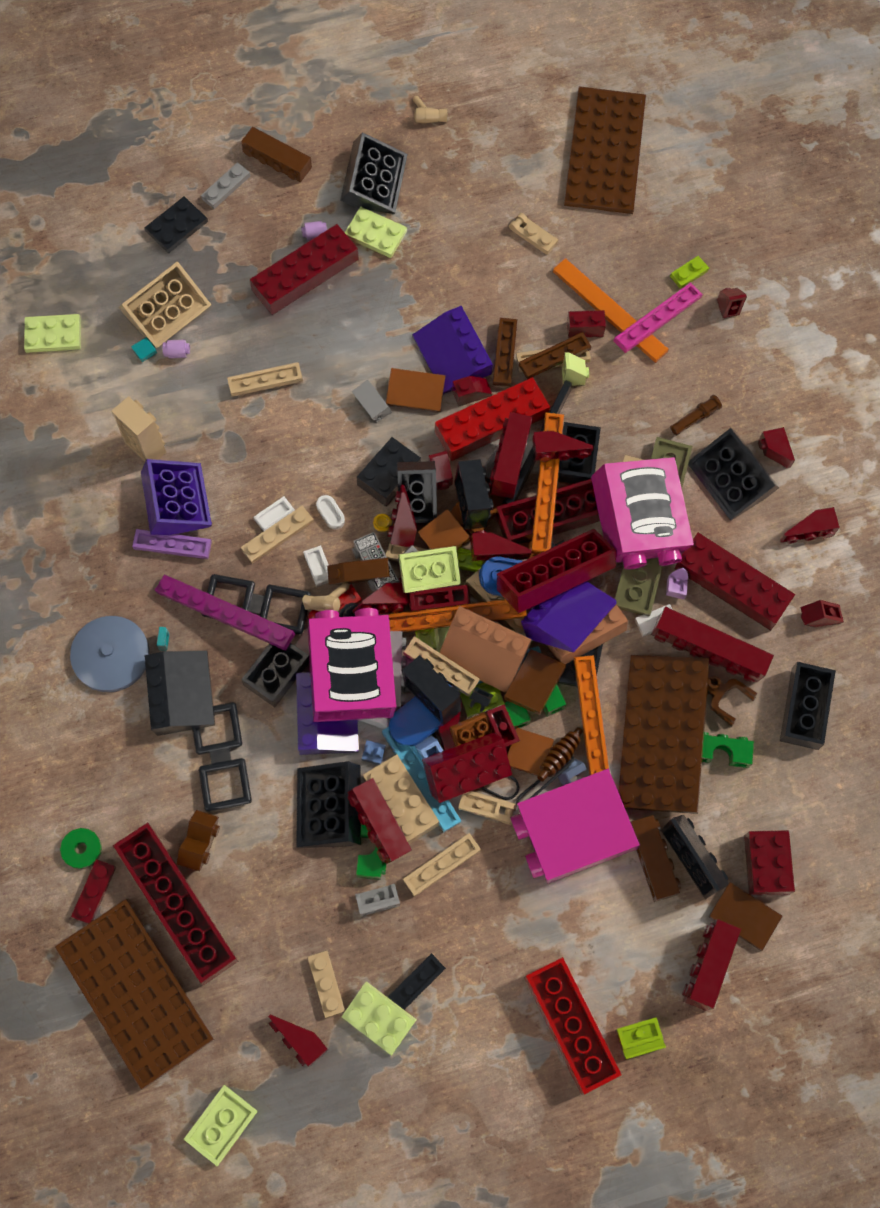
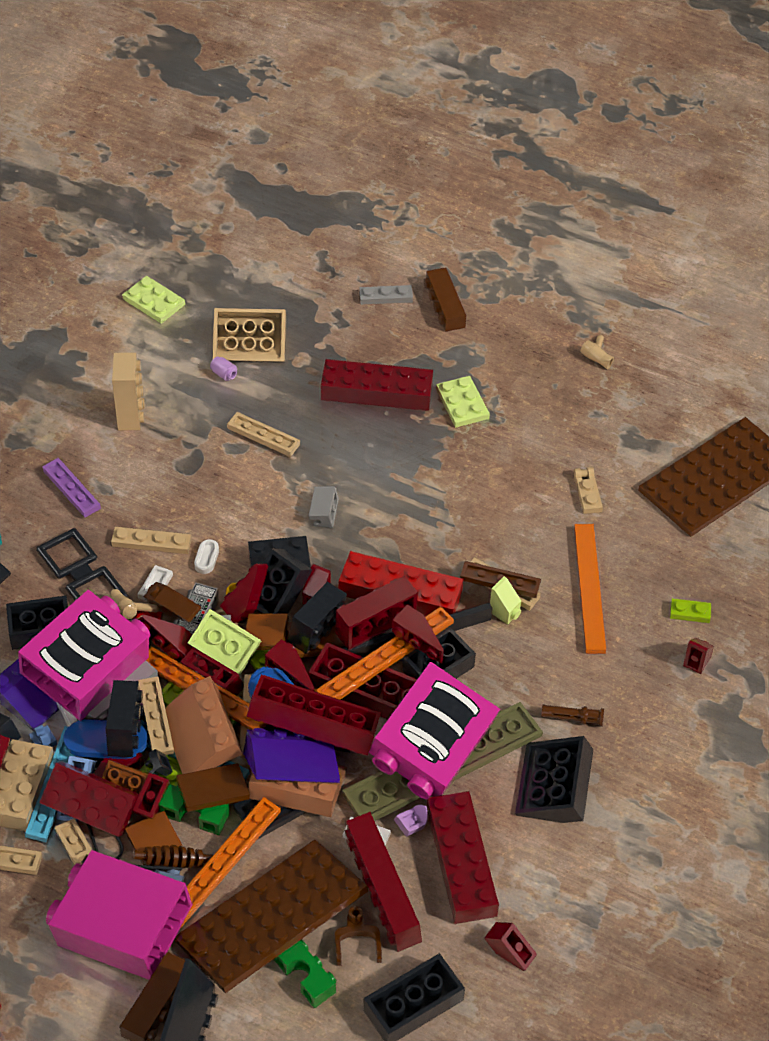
camera: 45 degrees right, 20 degrees down
teal tile [131,337,157,362] -> none
dark purple slope [141,459,212,535] -> none
black plate [144,196,208,253] -> none
magenta plate [155,574,295,651] -> none
white tile [253,496,295,532] -> none
lavender brick [301,221,327,241] -> none
black slope [340,132,408,214] -> none
dark orange tile [386,368,445,412] -> none
dark purple slope [412,306,493,395] -> none
dark red slope [452,376,493,407] -> none
reddish brown plate [493,317,518,387] -> none
dark red brick [567,310,606,338] -> none
dark pink tile [613,282,703,353] -> none
dark red slope [758,427,795,468] -> none
dark red slope [780,507,840,544] -> none

